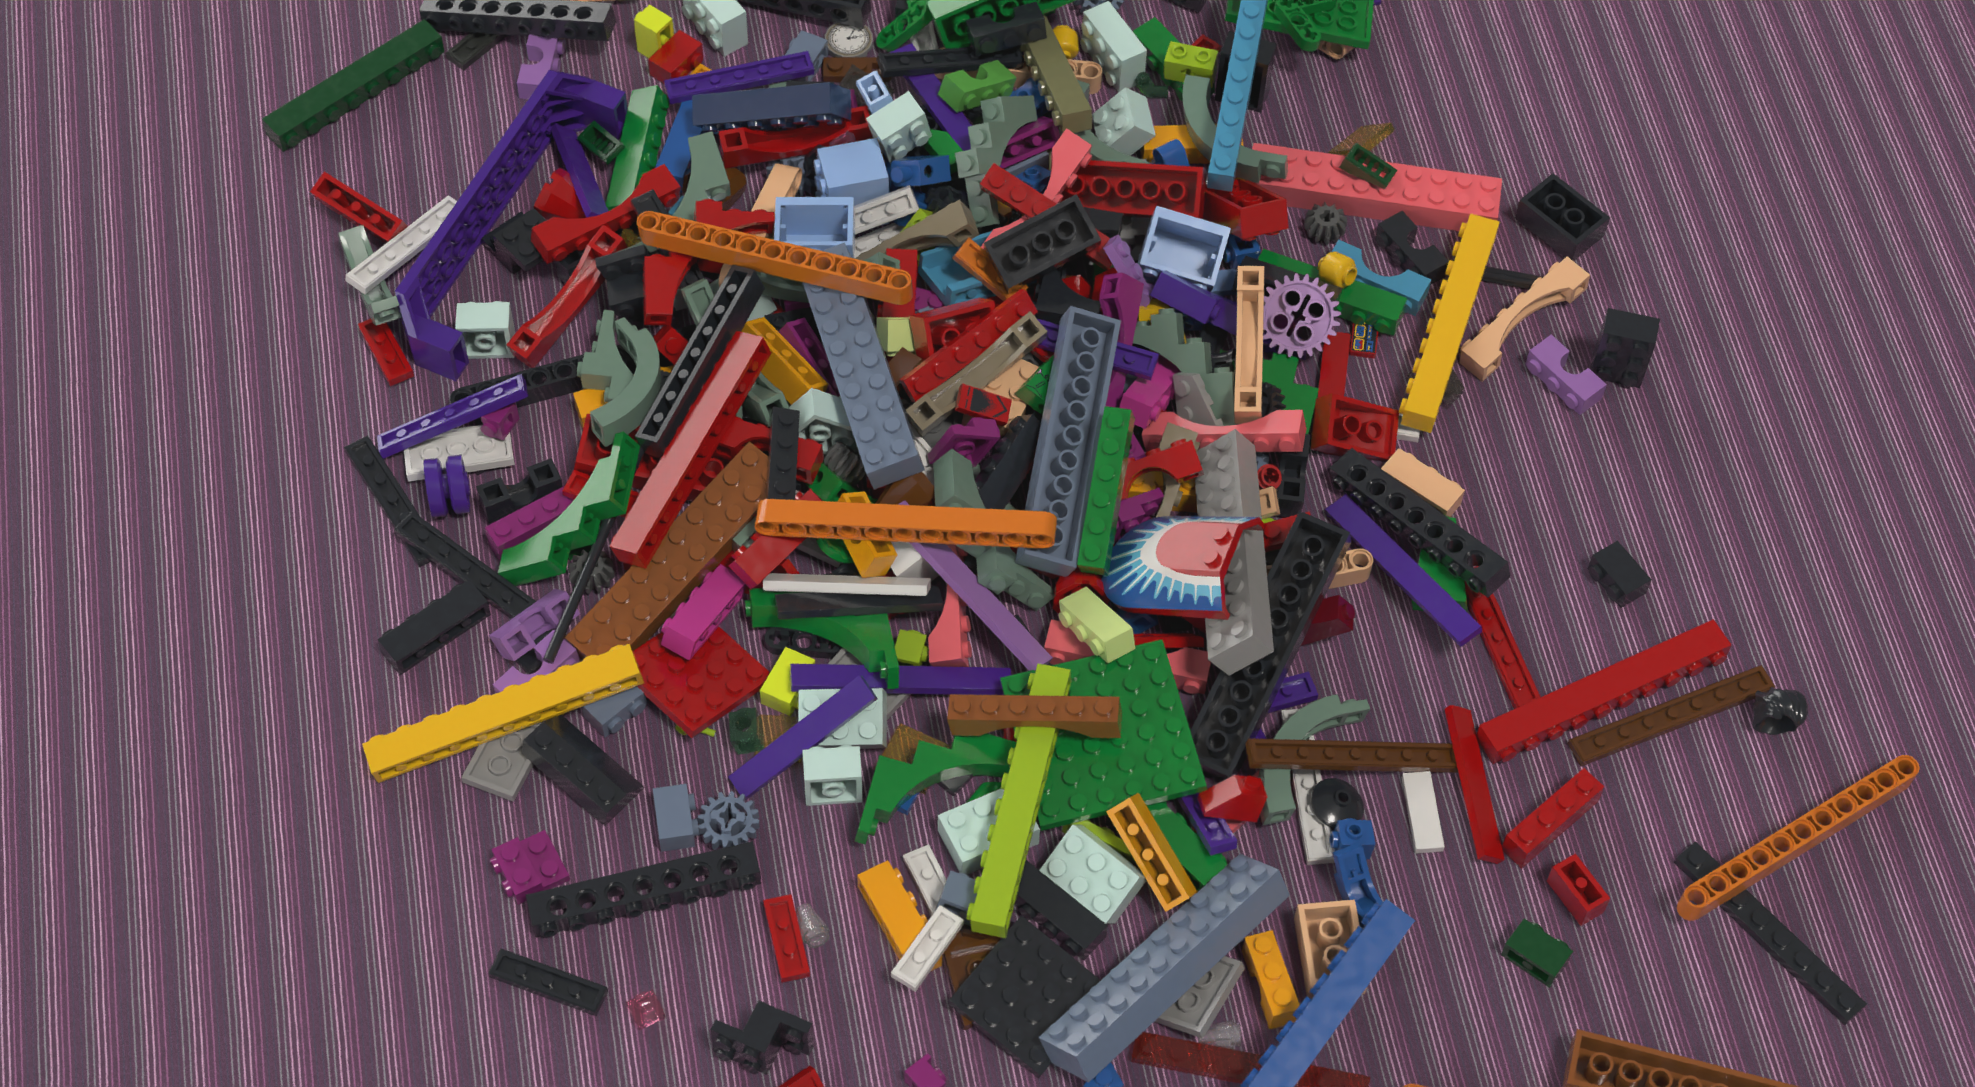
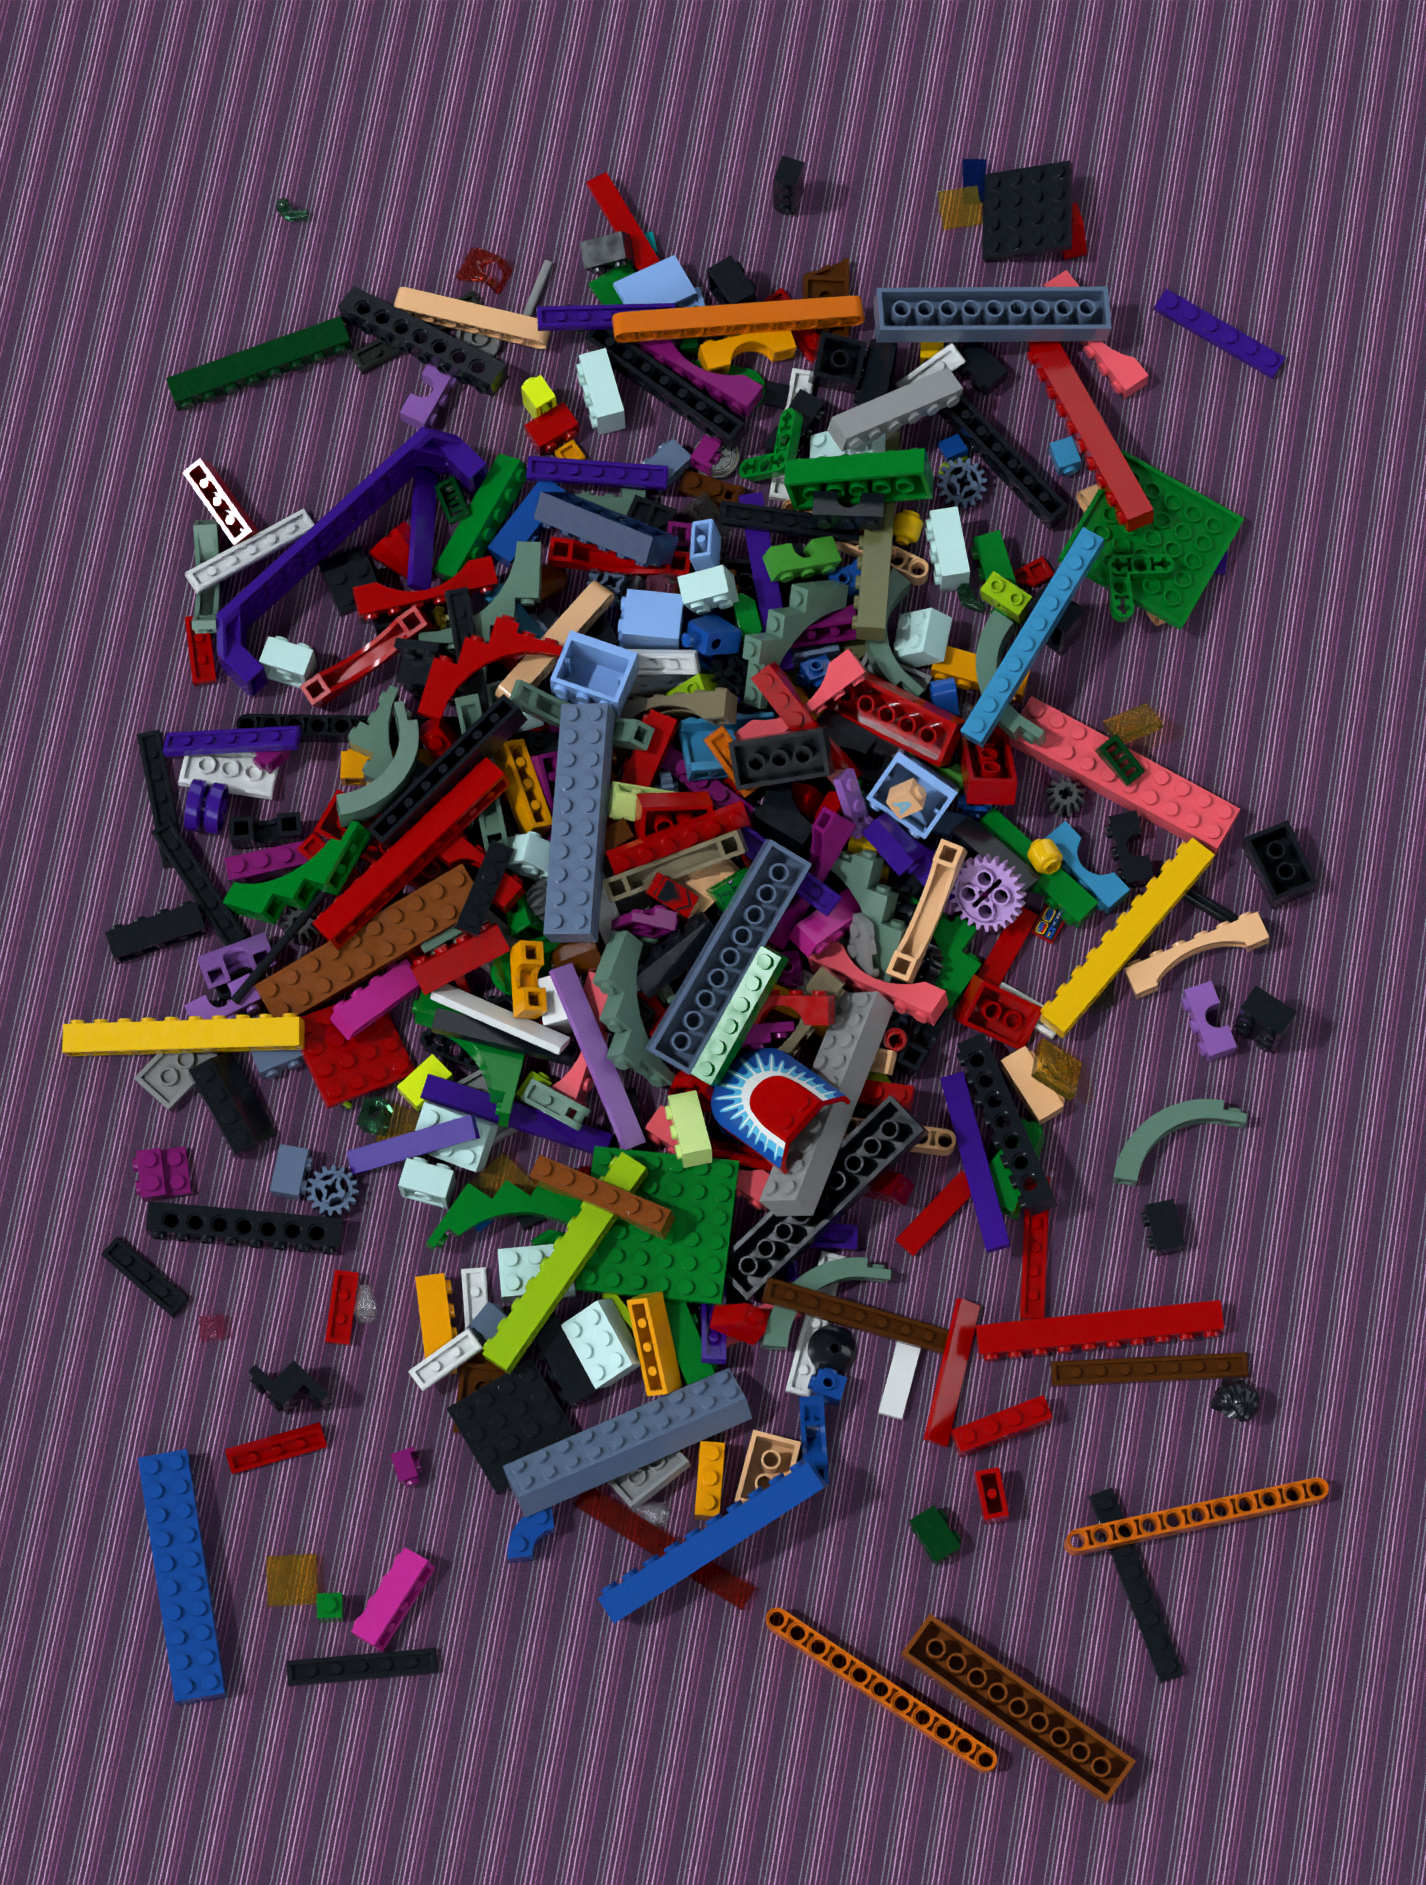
camera: 25 degrees right, 15 degrees up
orange beam [637,211,913,305] -> none
orange beam [755,499,1057,548] -> none
none -> sand green plate [521,1078,591,1132]
none -> magenta brick [690,435,724,476]
none -> light nougat brick [886,777,927,819]
none -> red tile [895,1170,971,1257]
none -> clear yellow plate [1031,1038,1082,1101]
none -> sand green arch [1112,1099,1247,1187]

